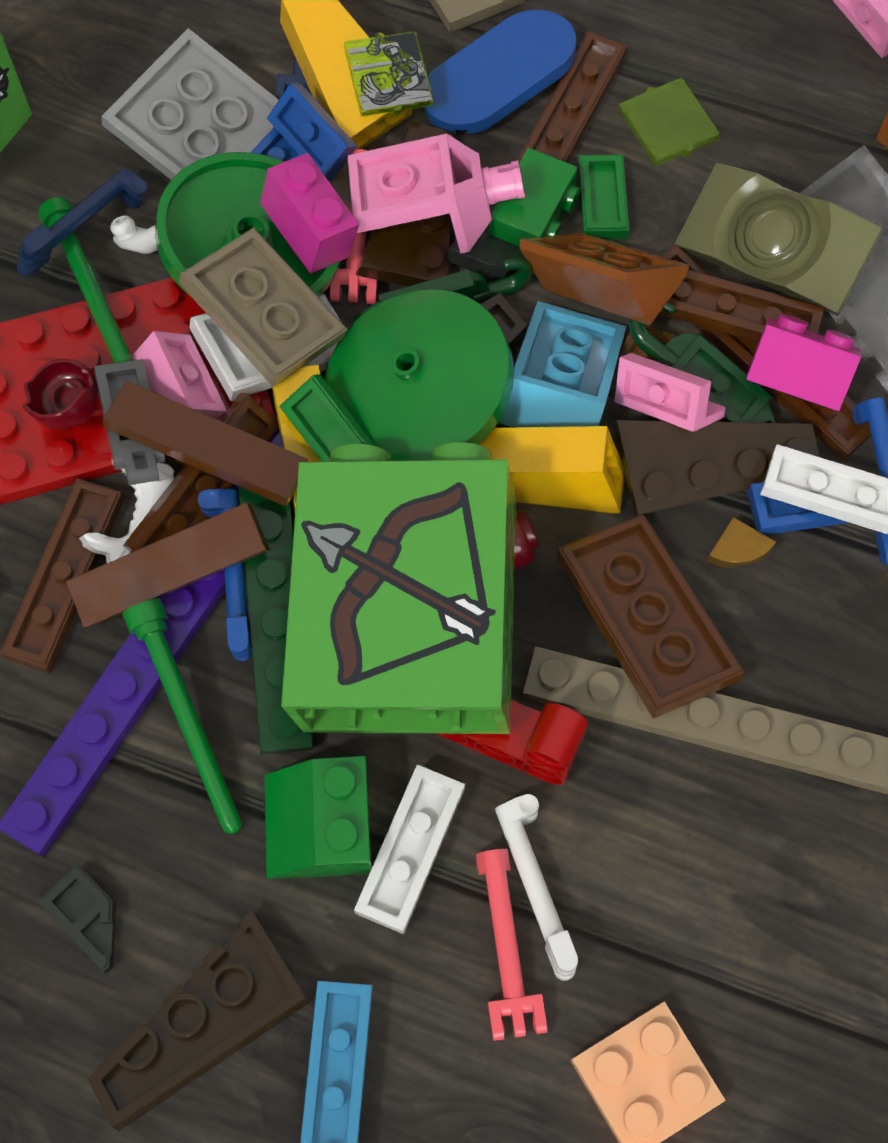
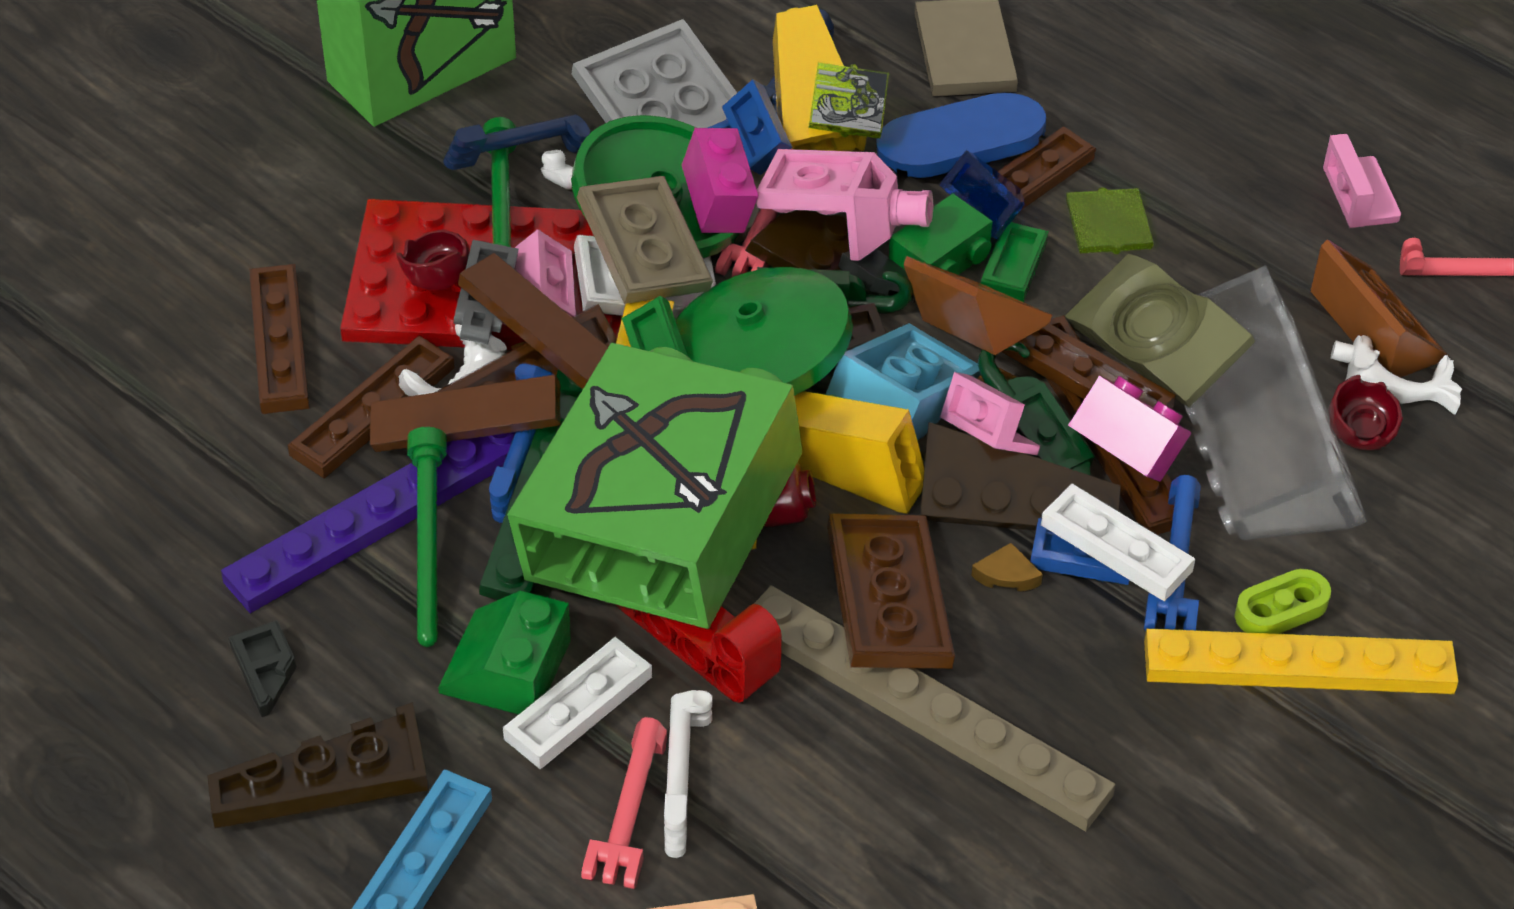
camera: 20 degrees right, 20 degrees down
none -> clear blue slope [939,150,1025,239]

